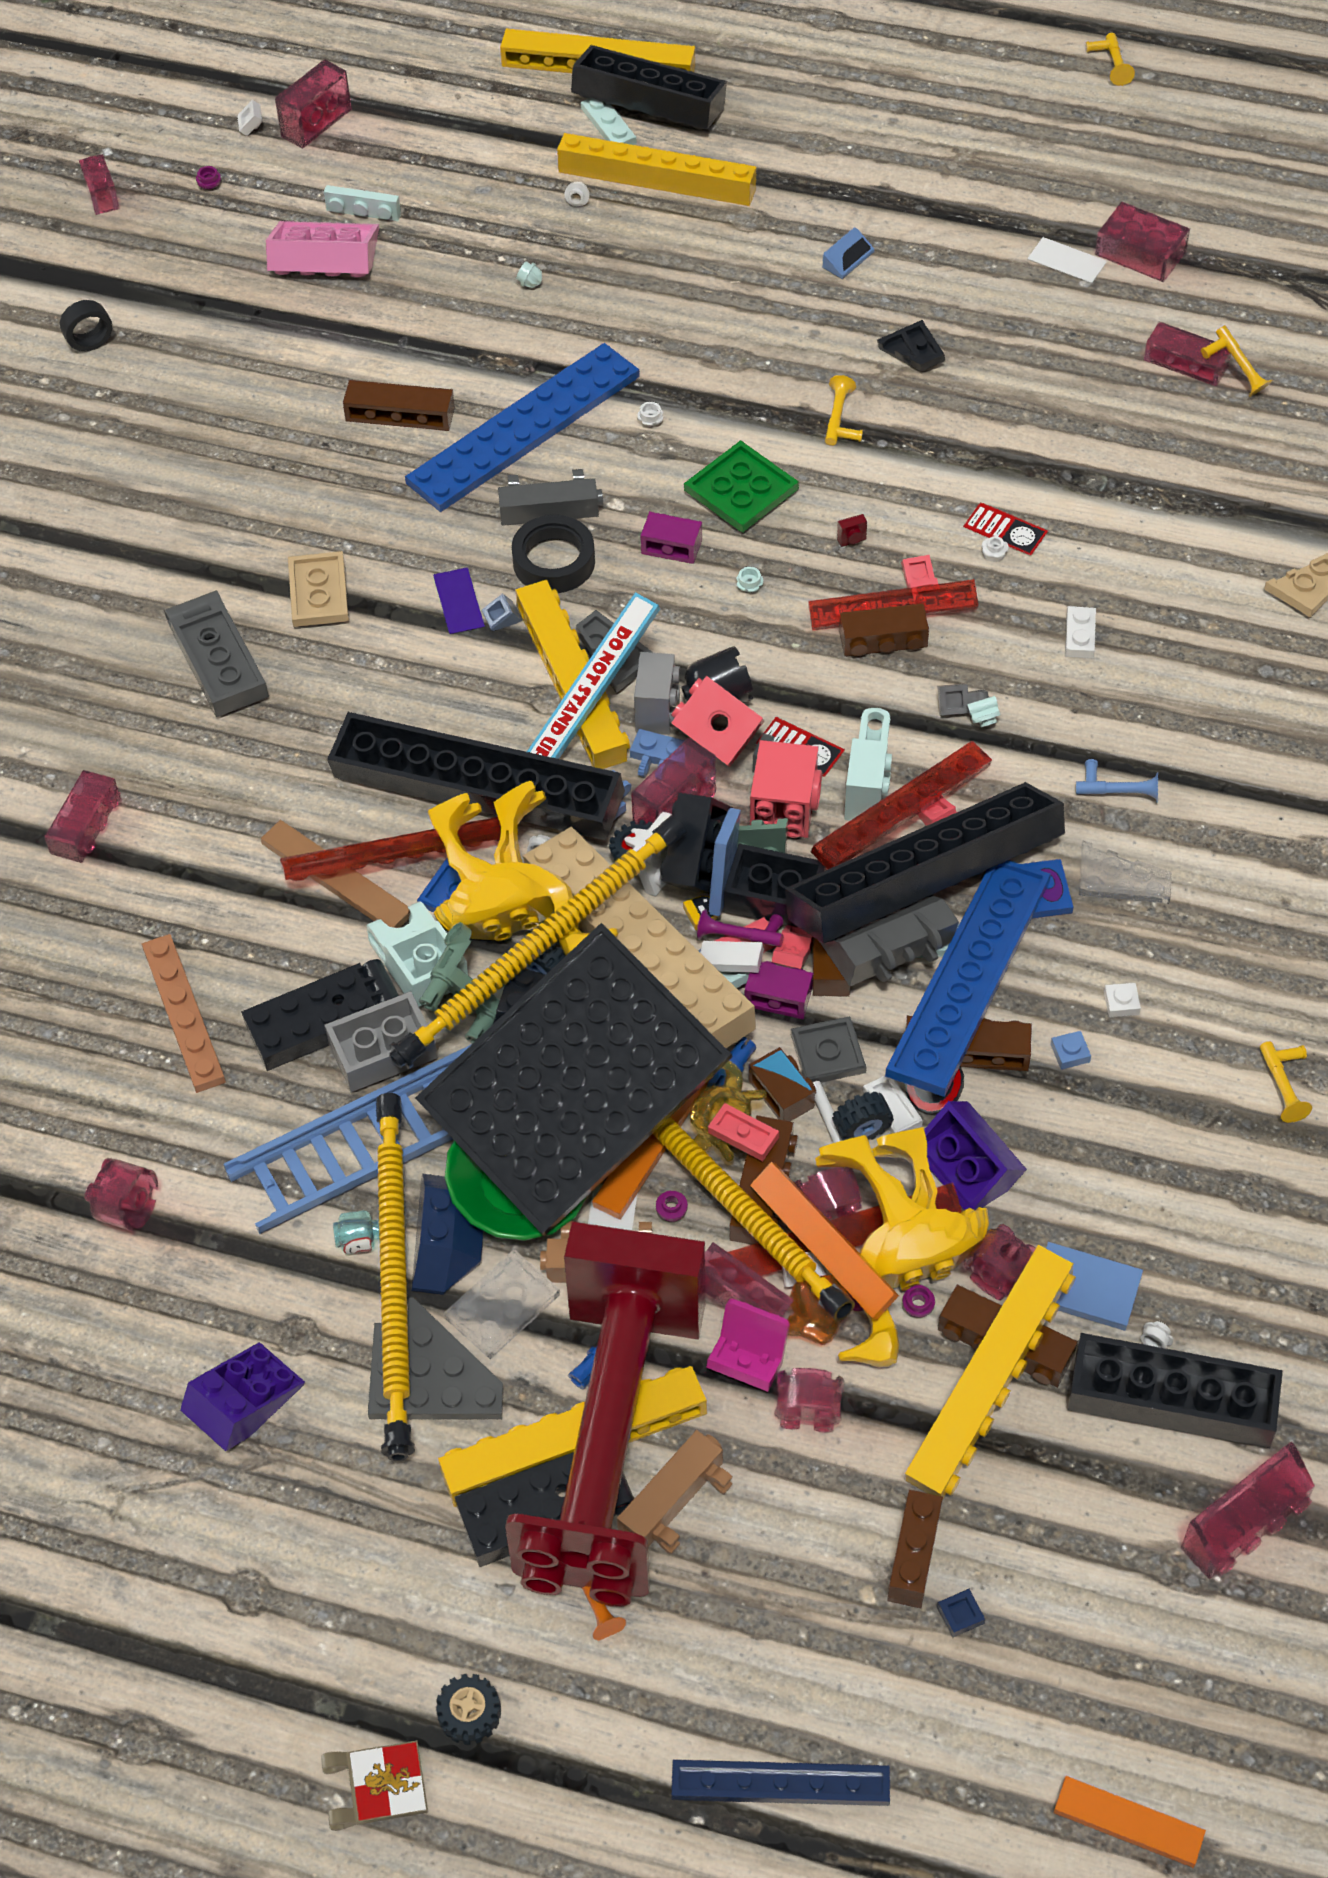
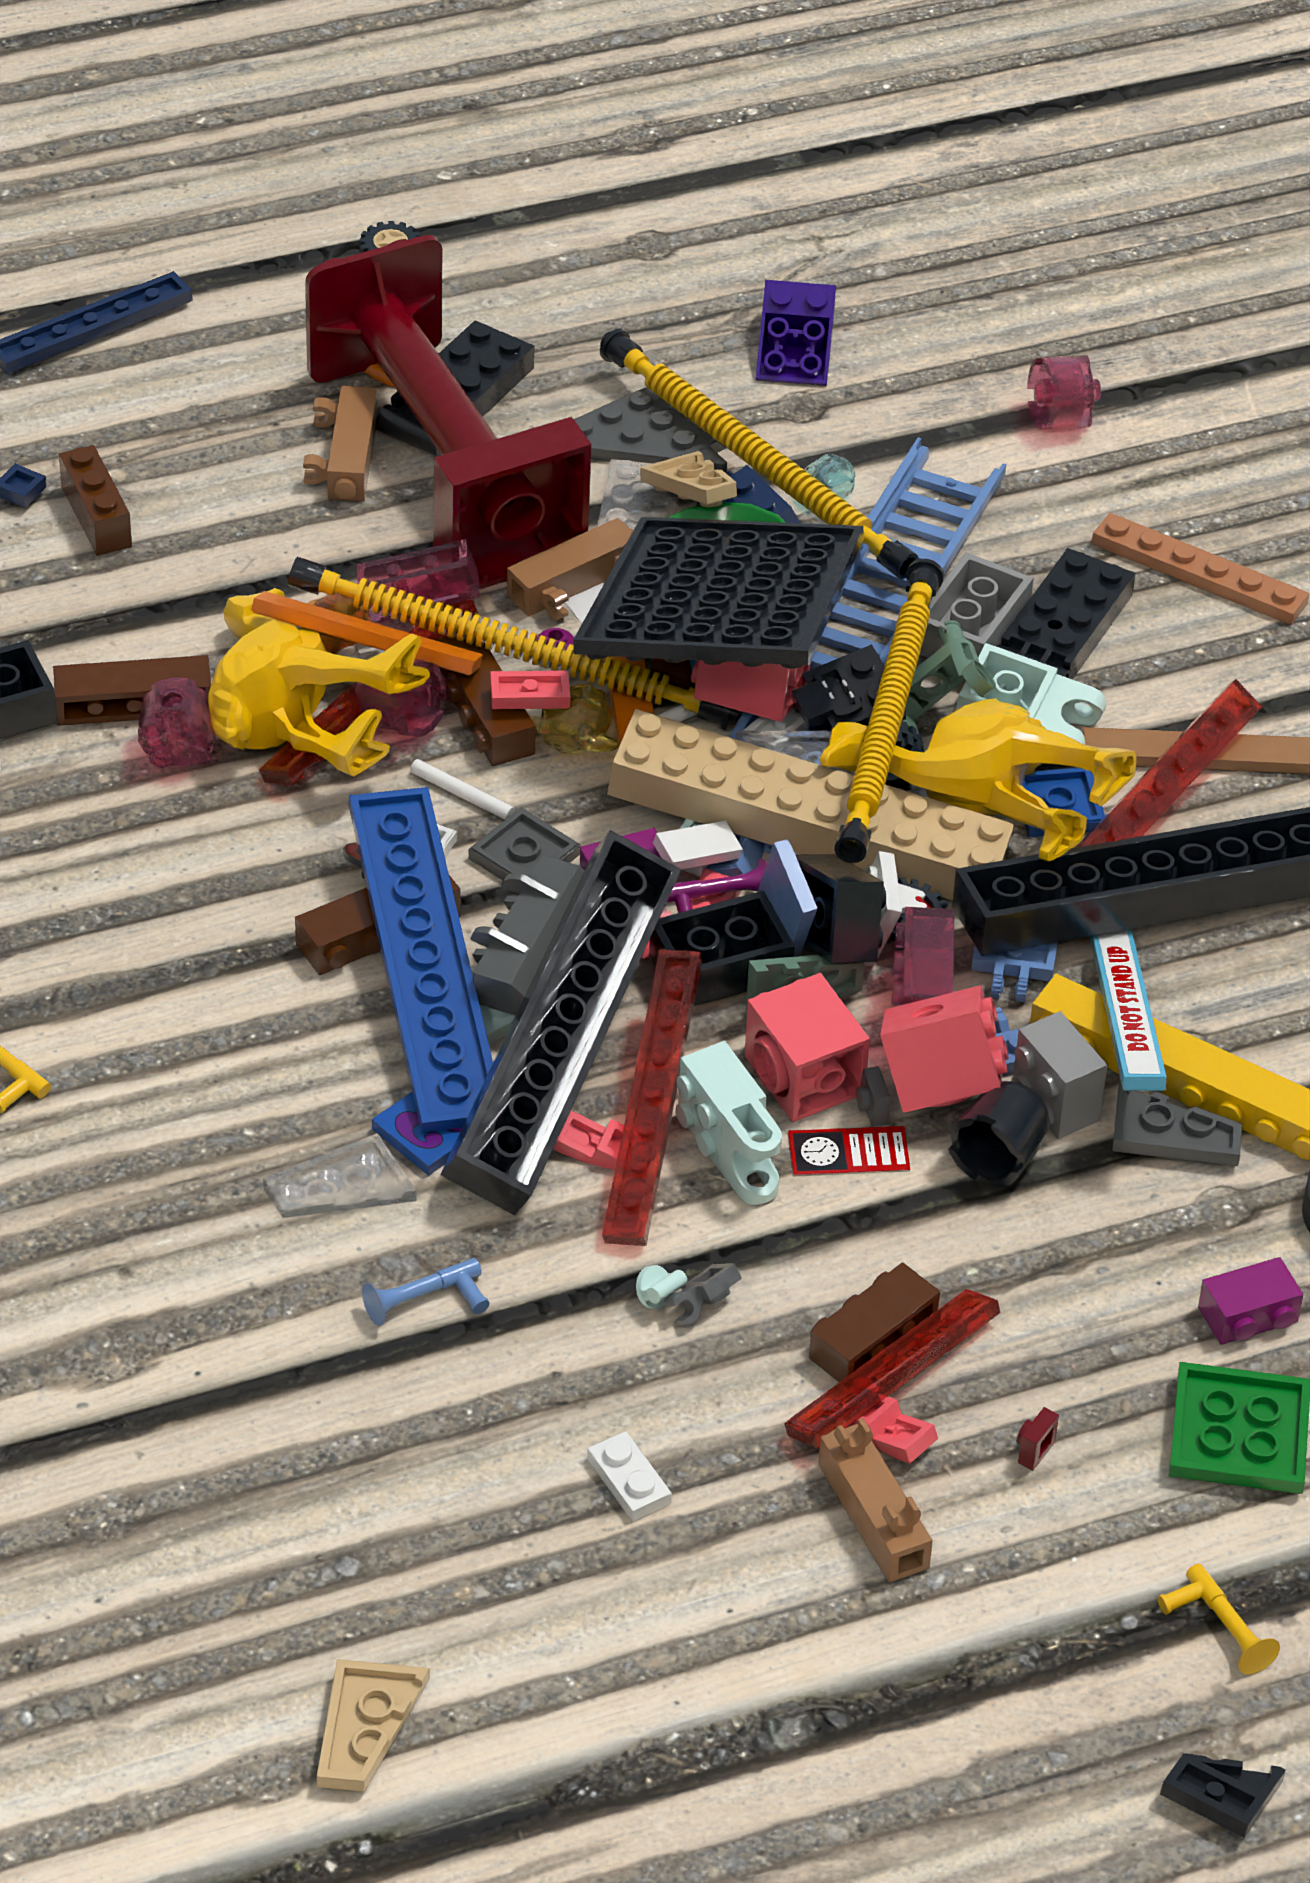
camera: 140 degrees right, 10 degrees down
flag [321,1741,428,1831] -> none
yellow brick [438,1366,707,1507] -> none
dark pink bracket [706,1299,790,1392] -> none
blue pin [707,1037,756,1096] -> none
light aqua plate [736,567,763,592] -> none
reddish brown brick [748,1047,816,1121] -> none
clear pink brick [774,1368,845,1433] -> none
black wheel [832,1091,894,1141] -> none
yellow brick [905,1245,1076,1498] -> none
dark purple slope [924,1101,1027,1210] -> none
sticker [963,502,1048,556] -> none
white plate [982,536,1009,562] -> none
medium blue tile [1046,1242,1143,1331] -> none
medium blue plate [1050,1031,1091,1070] -> none
white plate [1104,983,1141,1017] -> none
none -> tan wing [640,451,737,507]
none -> medium nougat brick [818,1418,933,1583]

